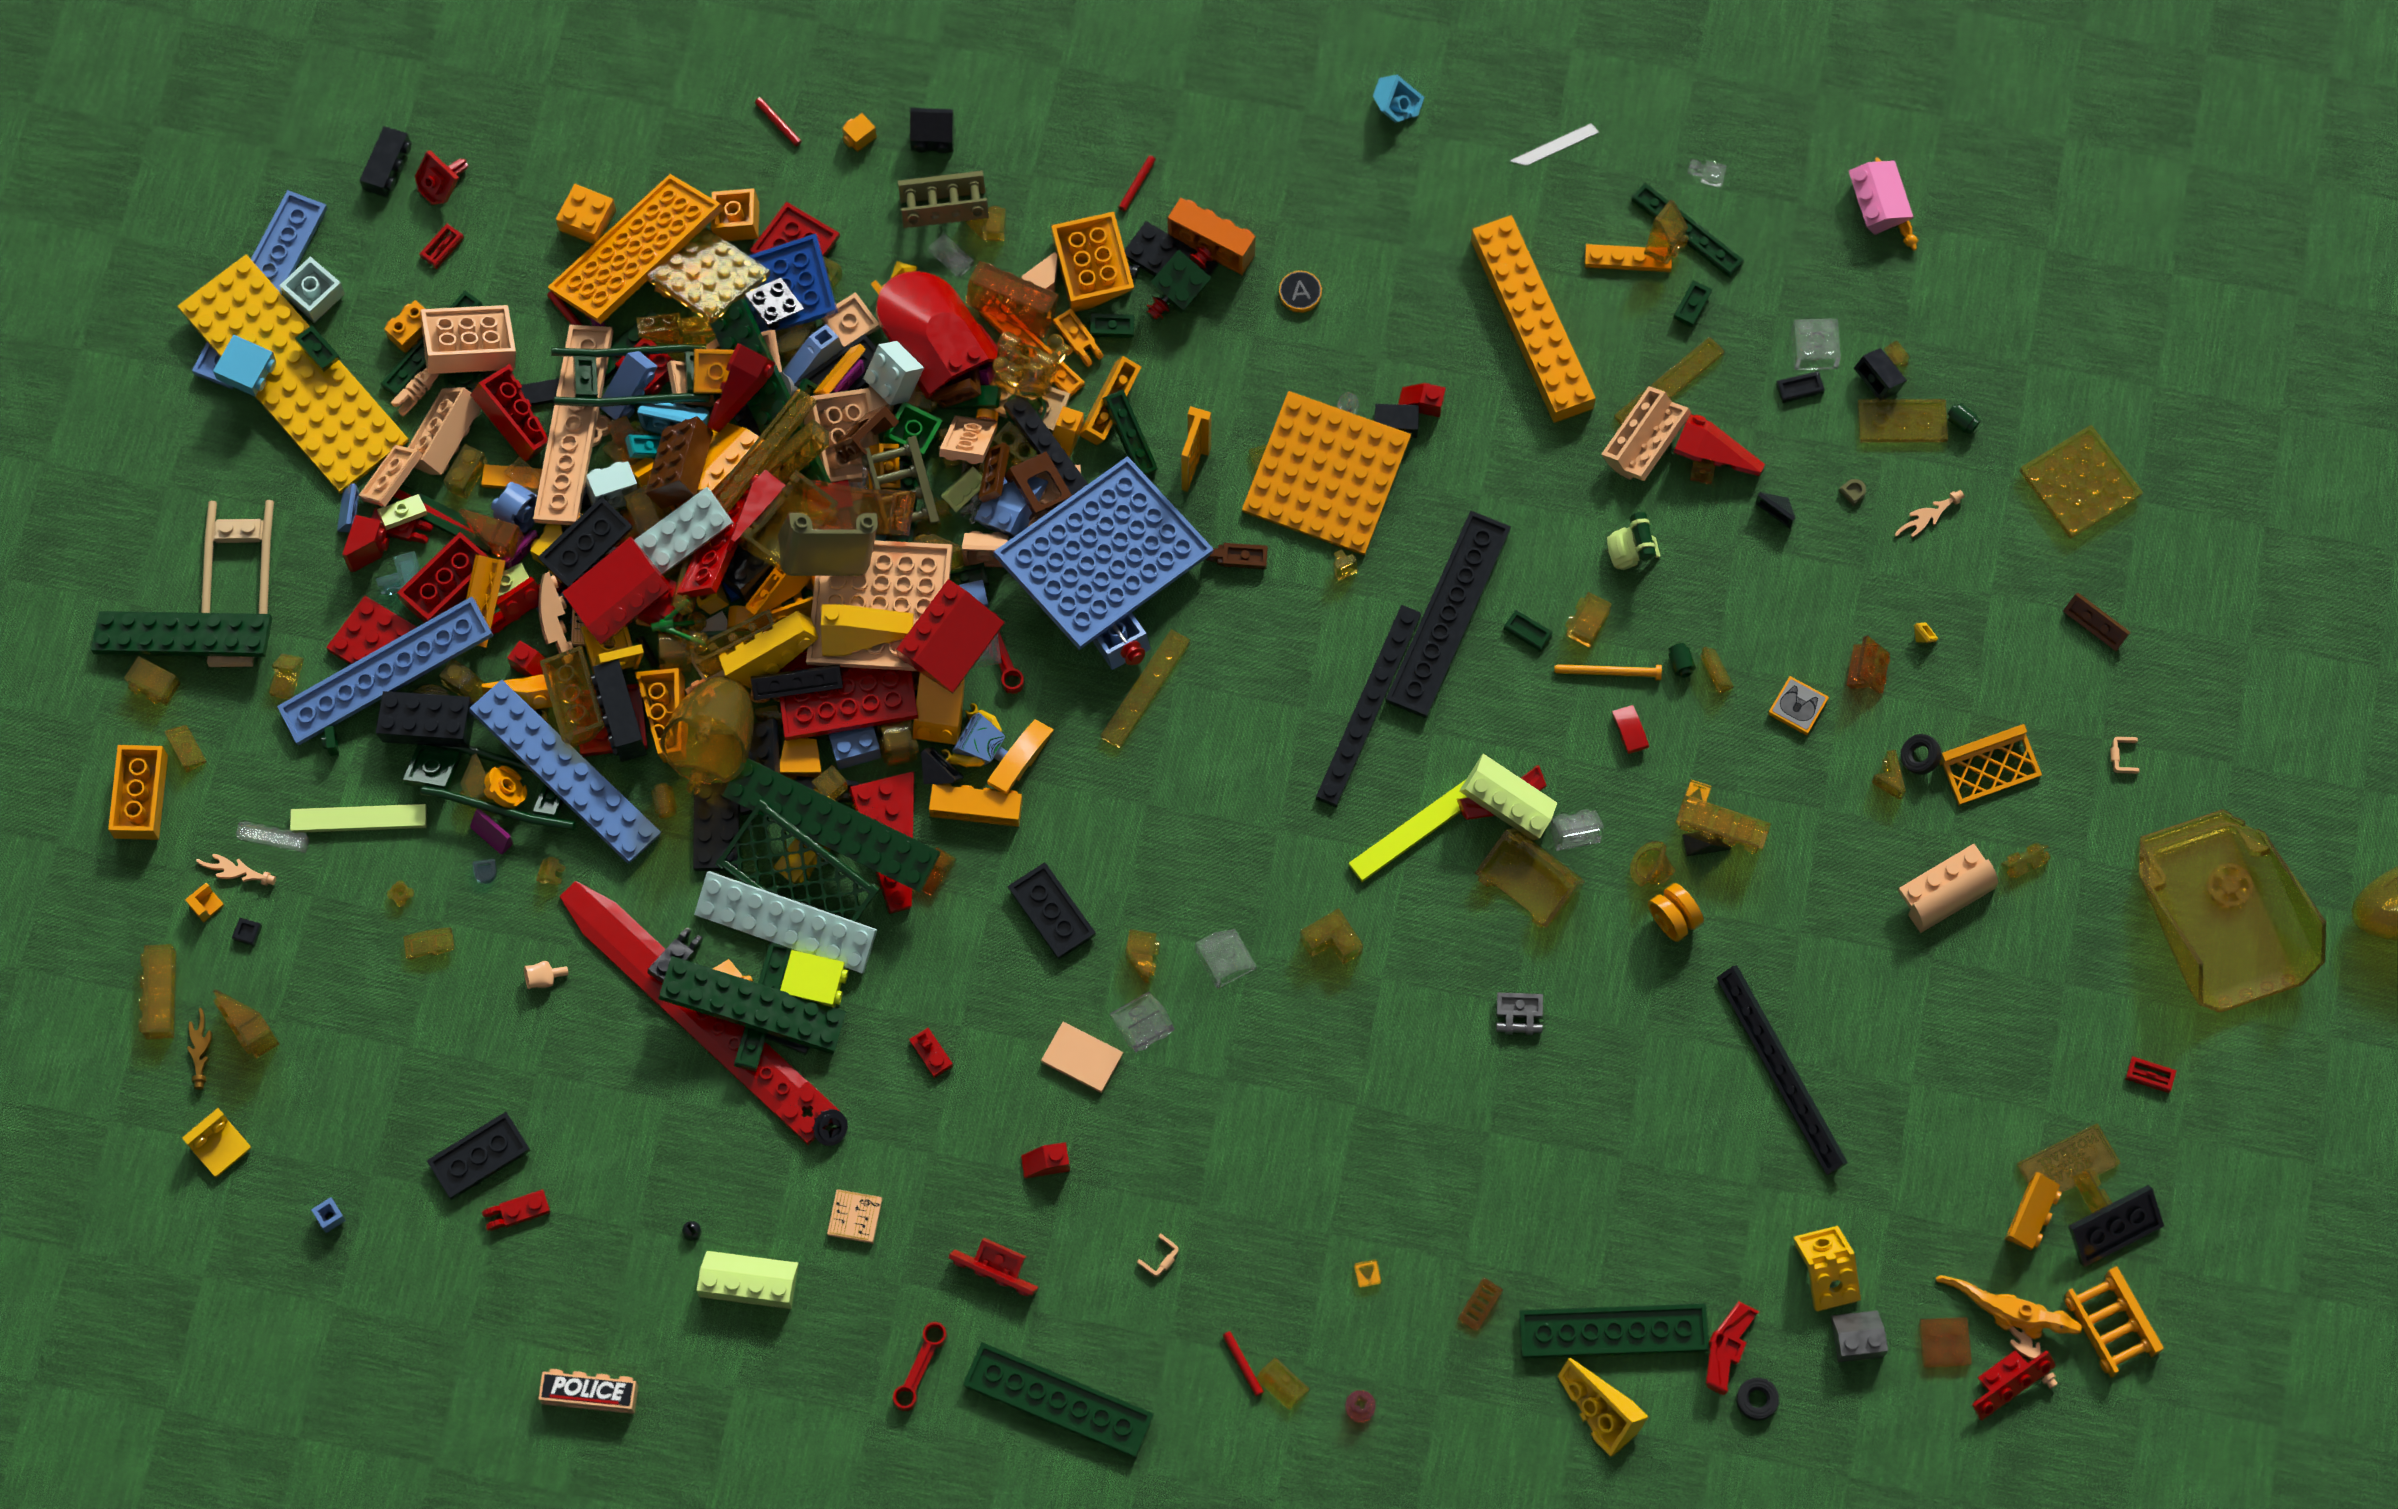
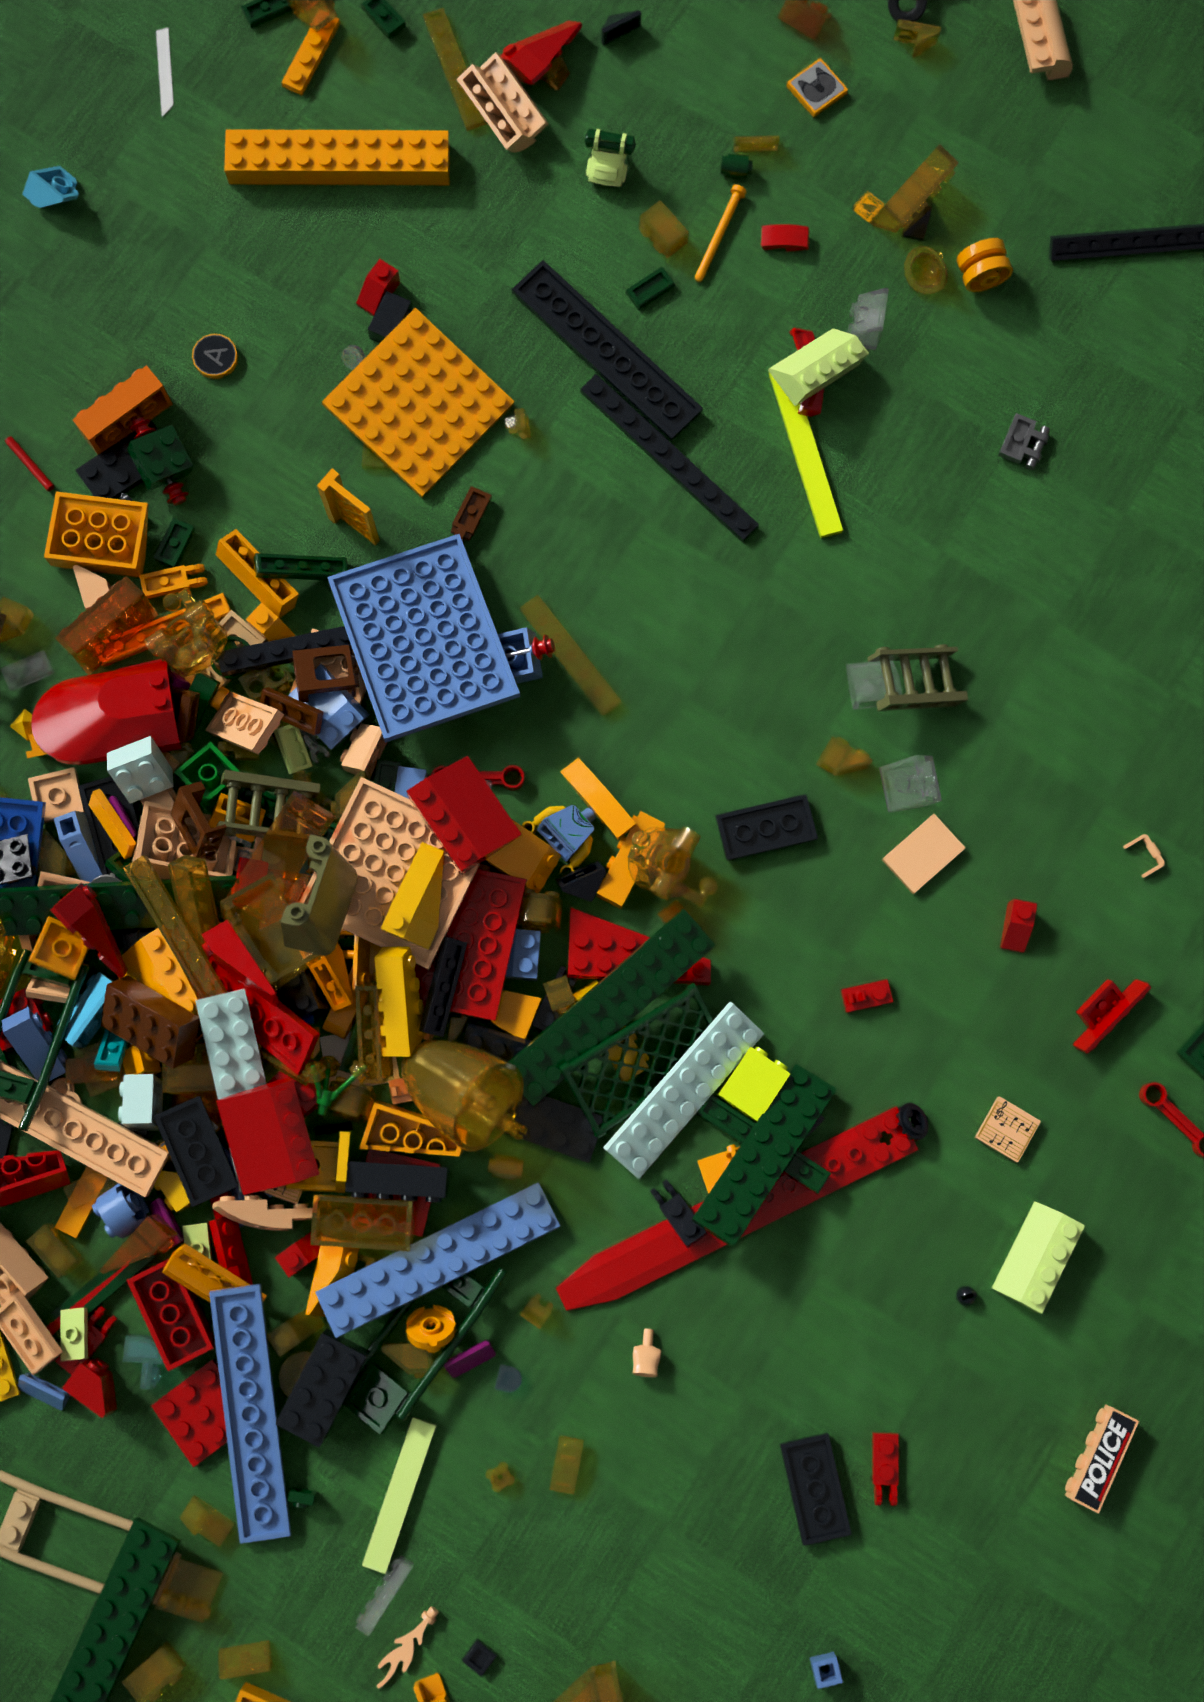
camera: 75 degrees left, 10 degrees up
clear yellow brick [1300,908,1363,964] -> none
clear yellow windscreen [1475,829,1585,928] -> none
none -> clear yellow hinge [155,1558,223,1623]
none -> clear yellow piece [627,827,717,907]
none -> olive fence [867,644,968,711]

